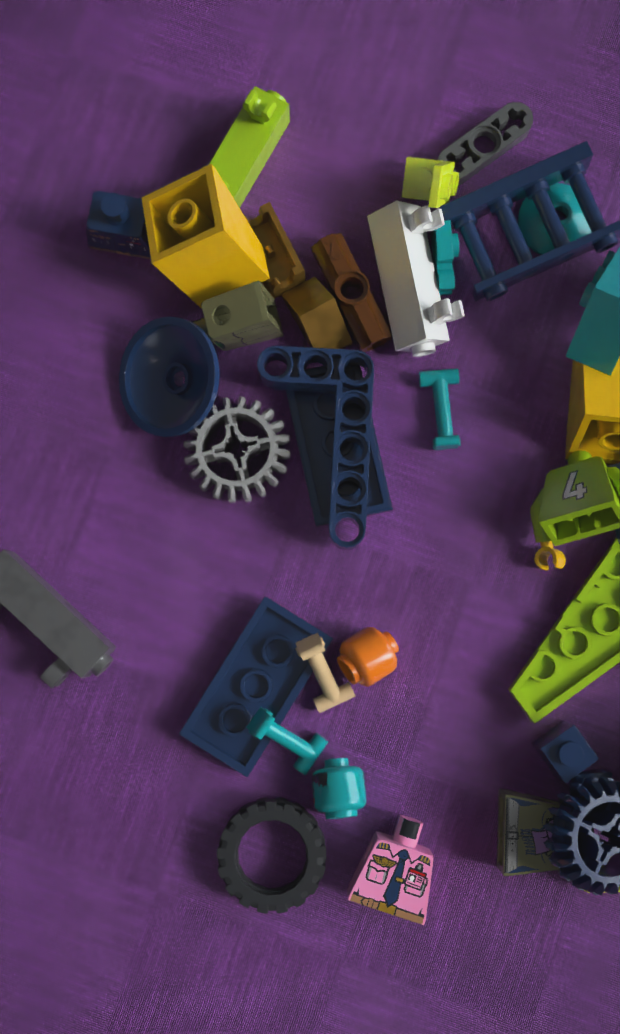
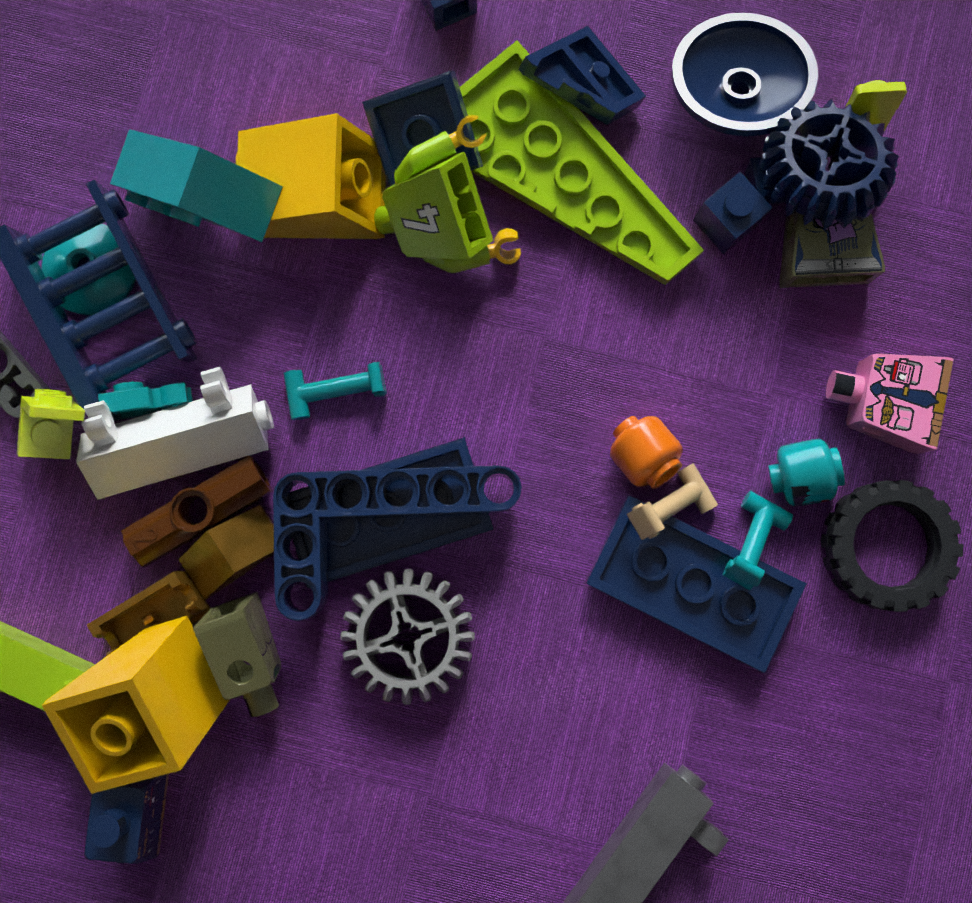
camera: 100 degrees left, 0 degrees up
dark blue dish [119,317,220,437] -> none

